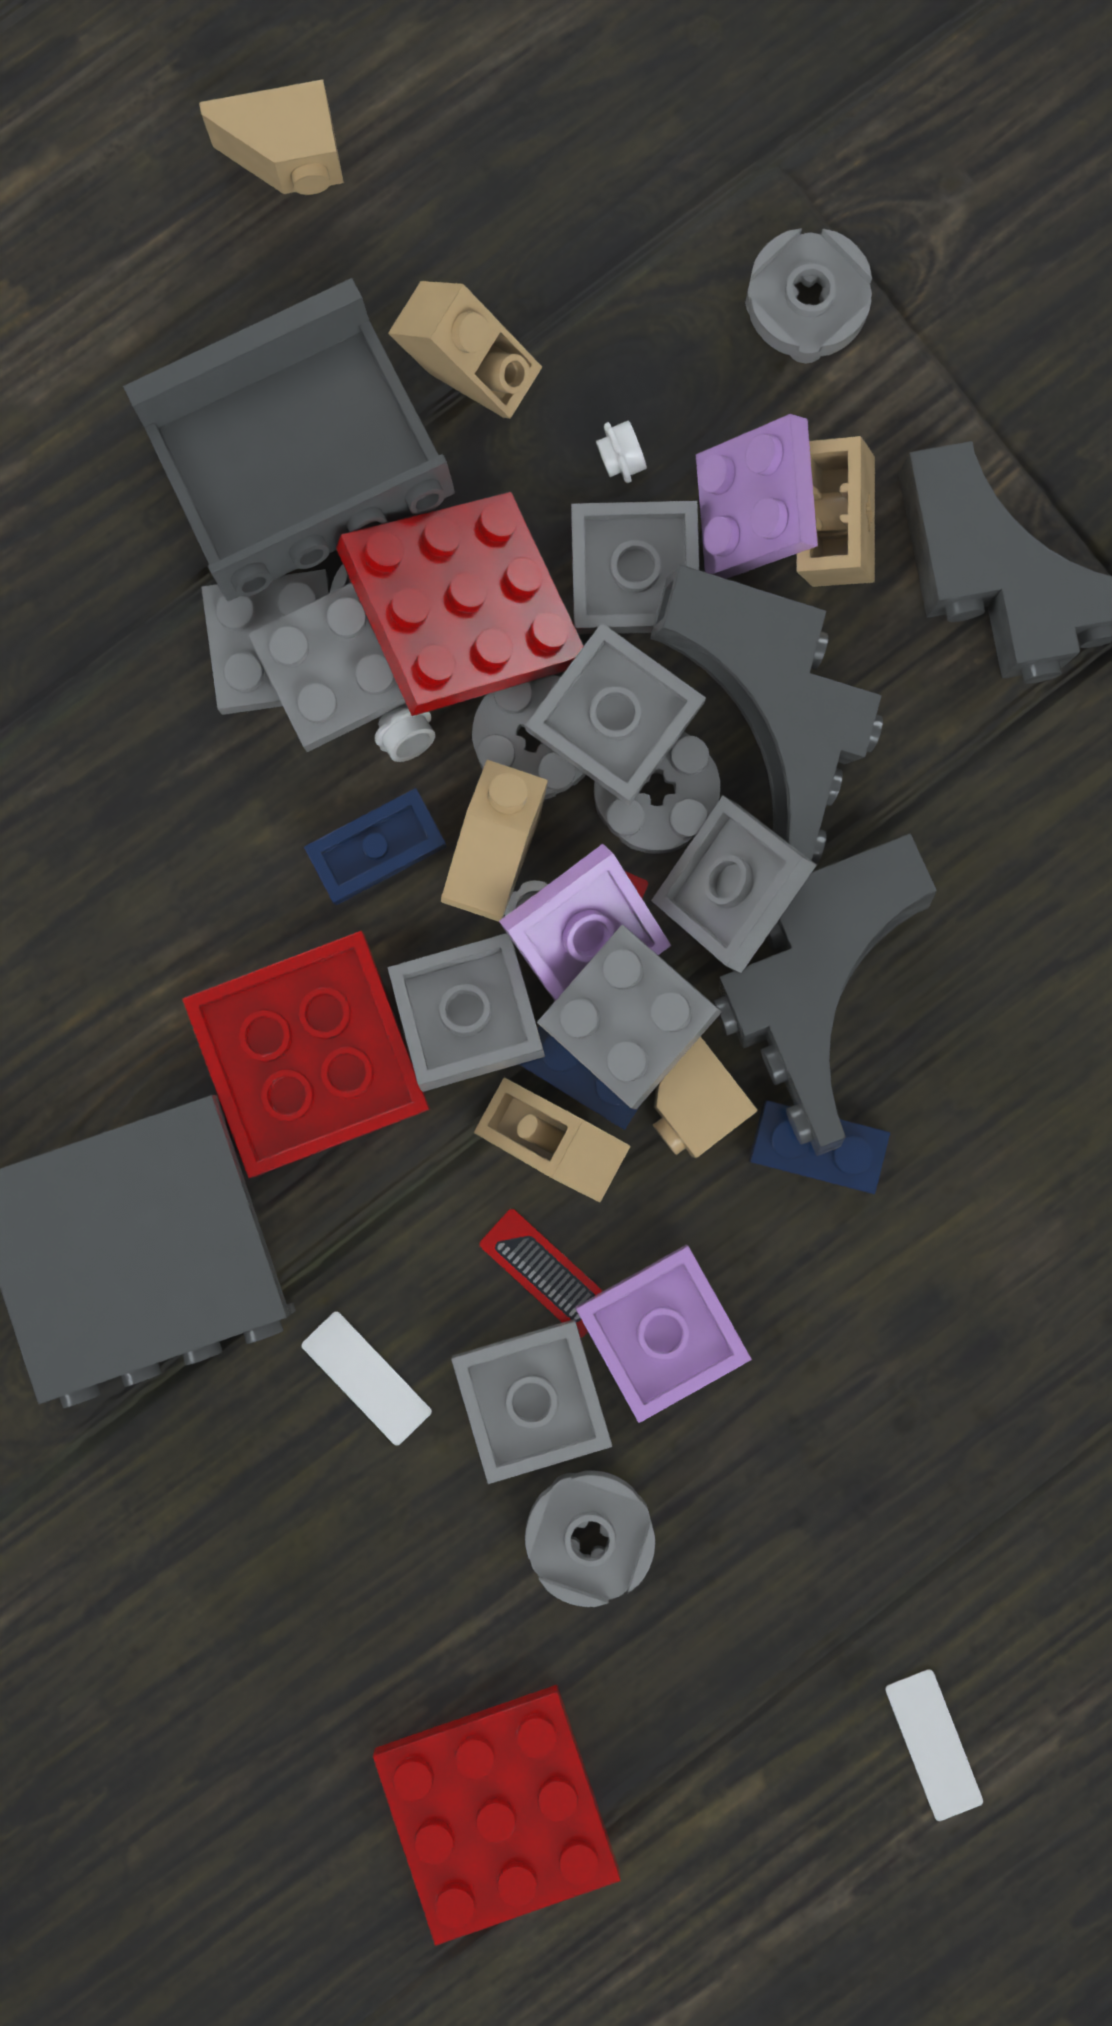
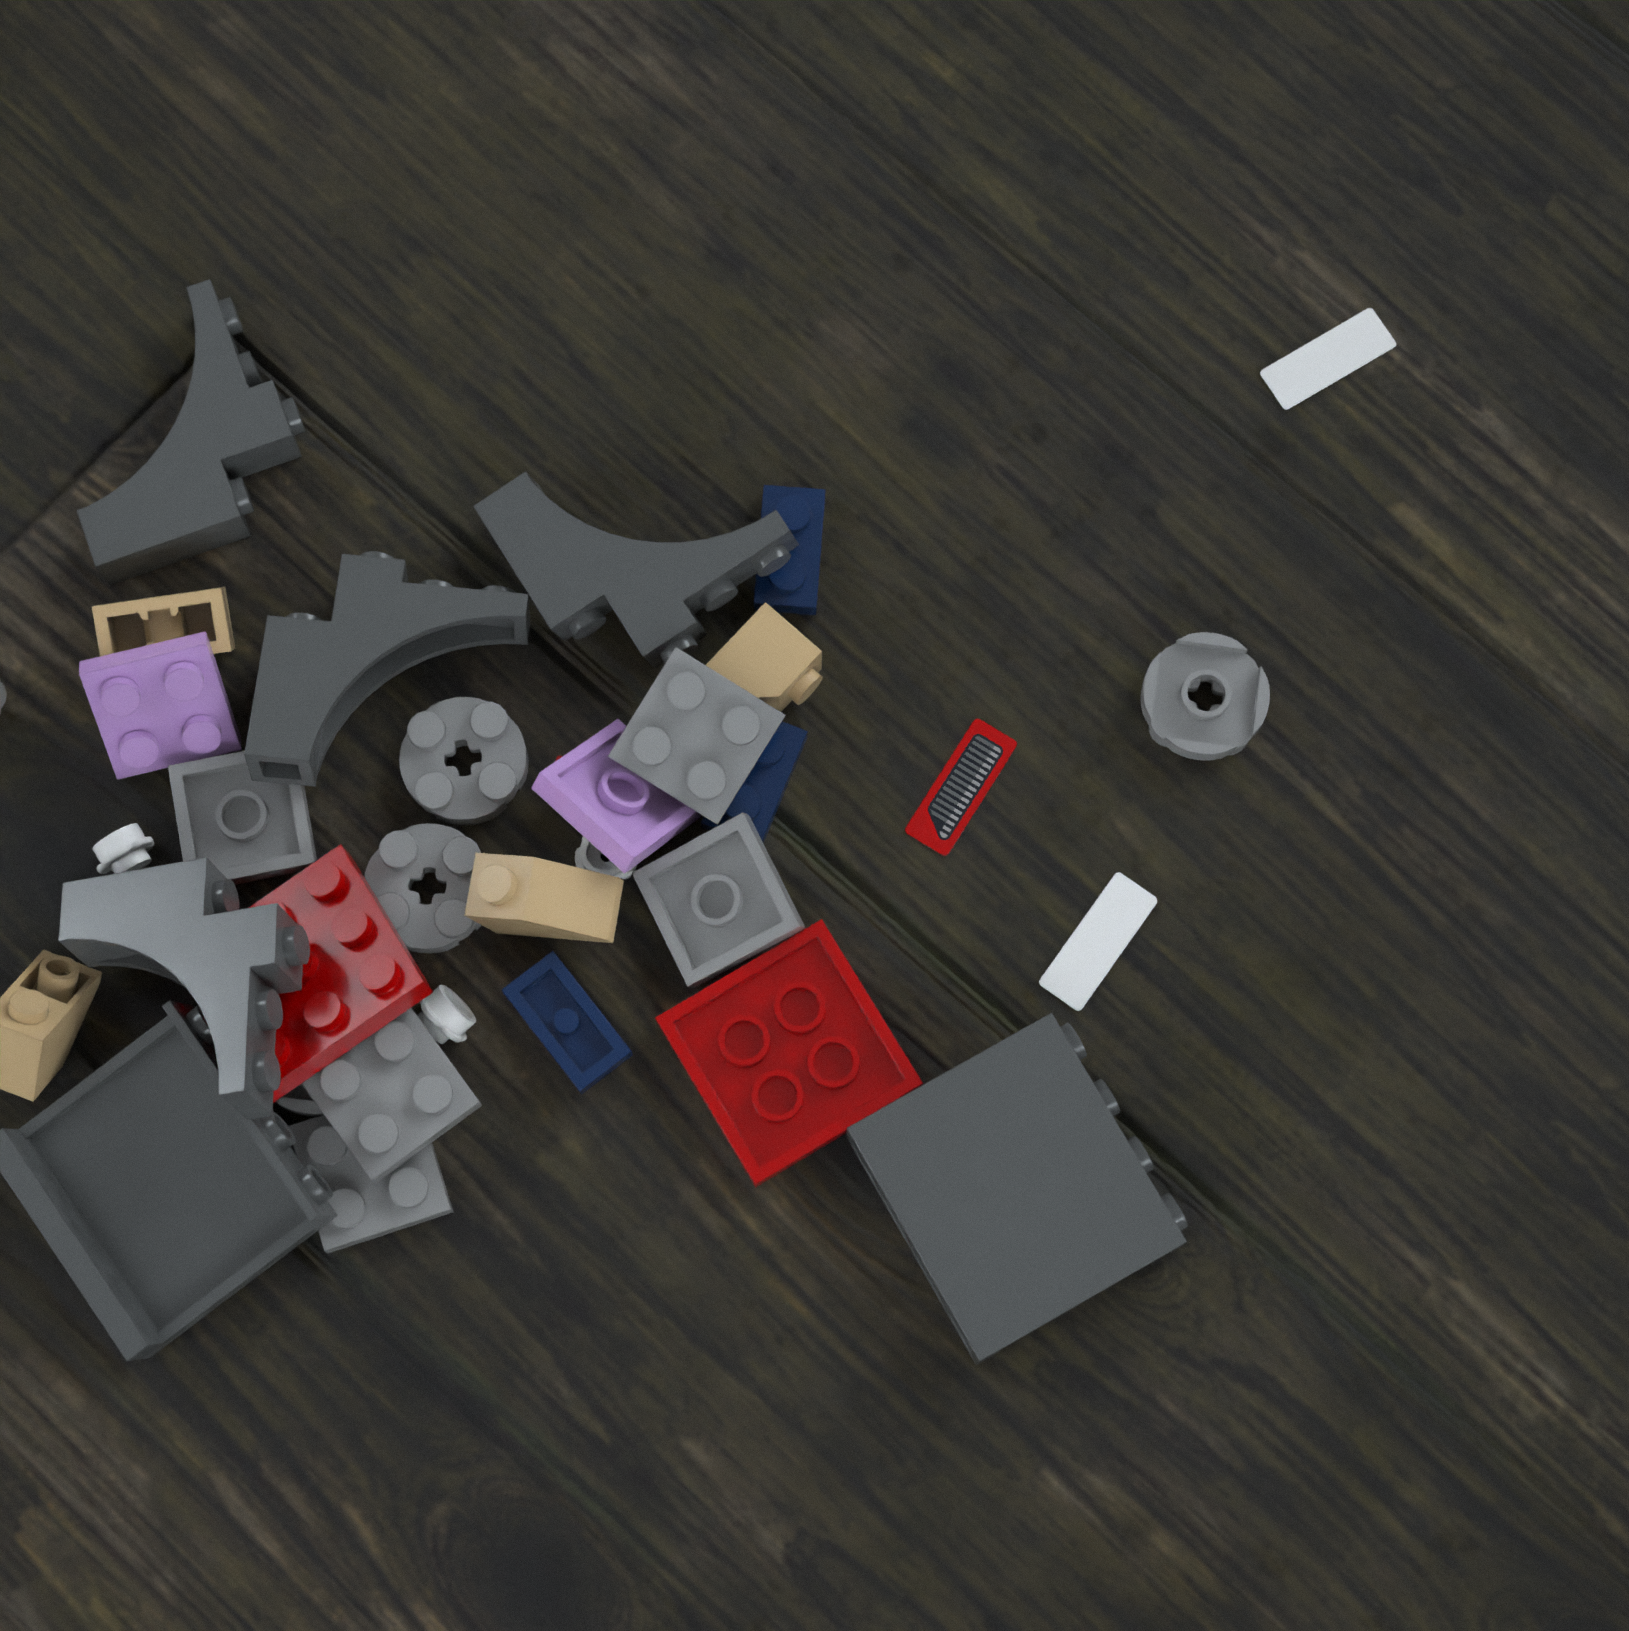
camera: 105 degrees left, 10 degrees down
red plate [373,1685,621,1946] -> none
light grey plate [451,1319,612,1484] -> none
tan slope [474,1077,630,1202] -> none
light grey plate [525,623,706,805] -> none
lavender plate [576,1244,752,1423] -> none
light grey plate [651,796,816,973] -> none
none -> arch [58,857,310,1120]

